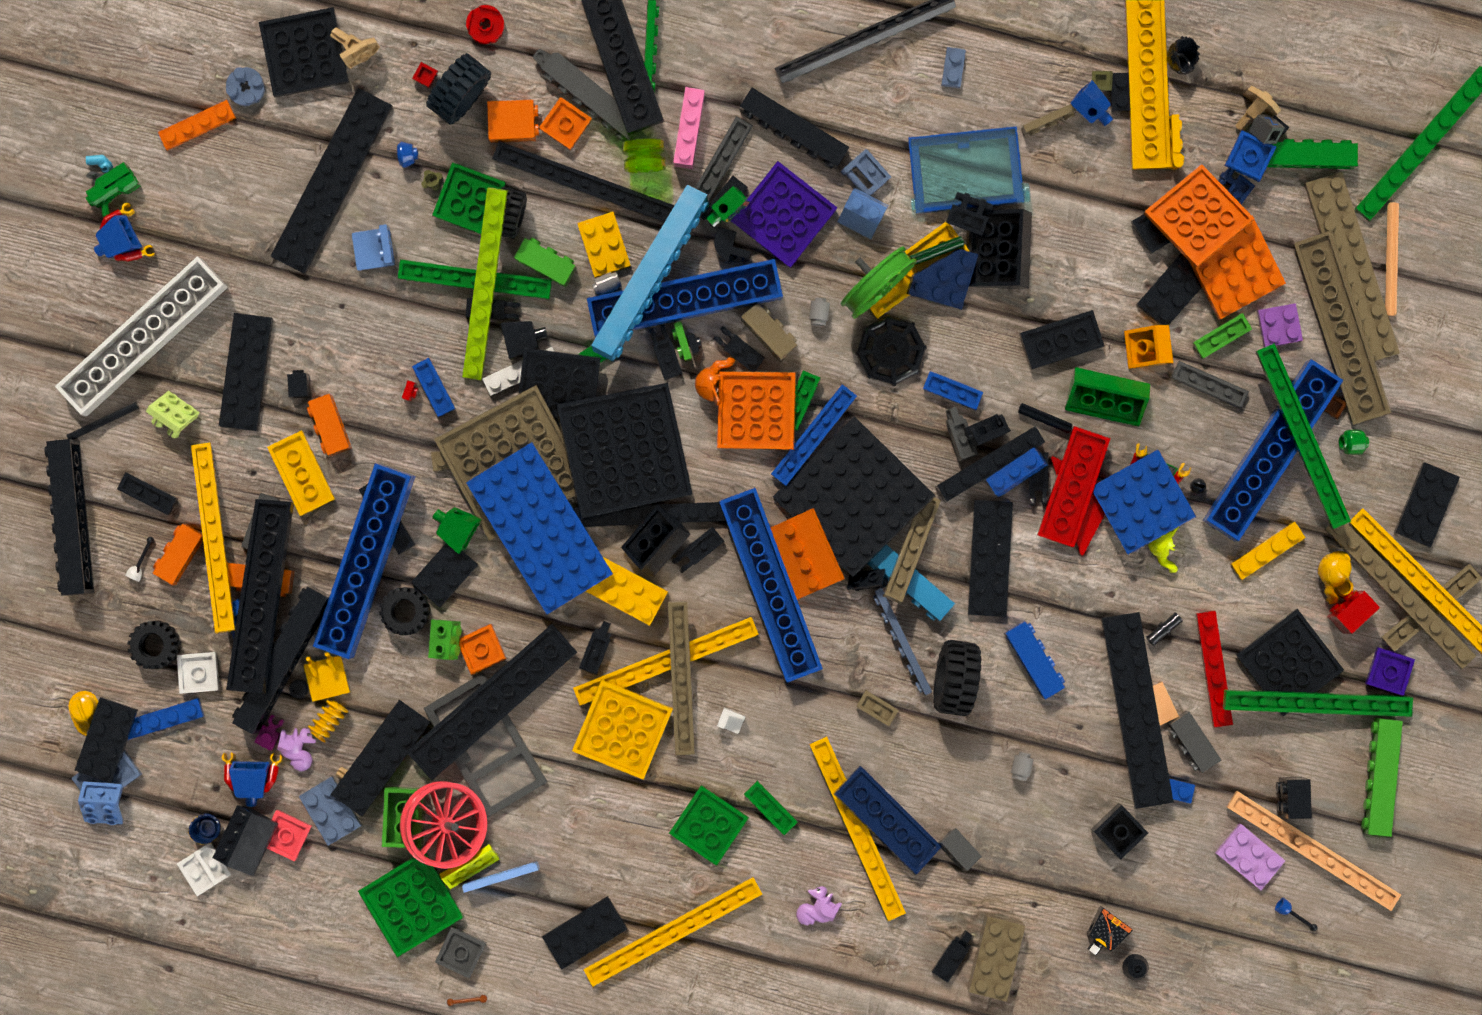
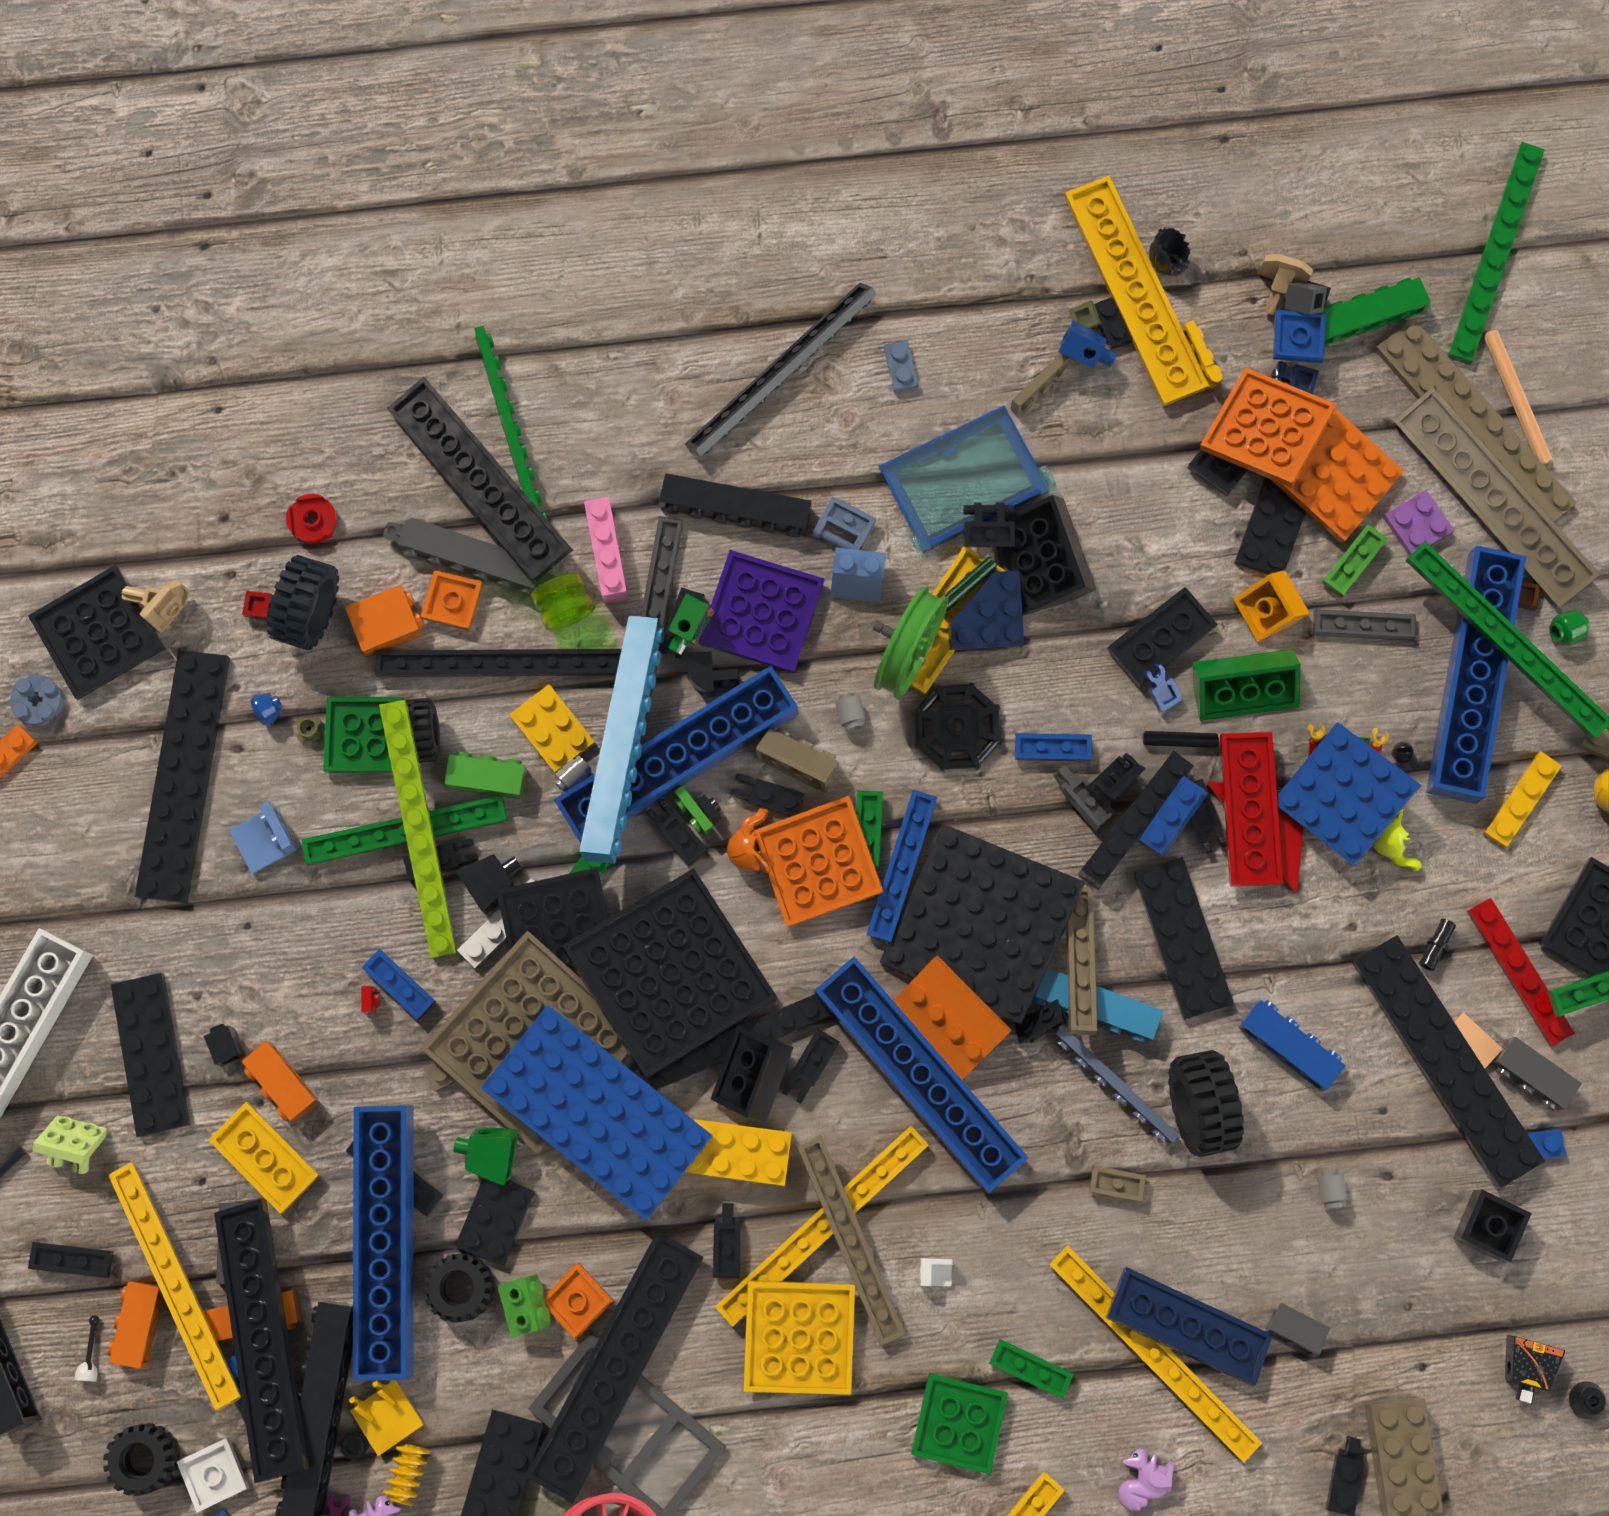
camera: 15 degrees left, 10 degrees down
none -> plate [1144,664,1183,712]

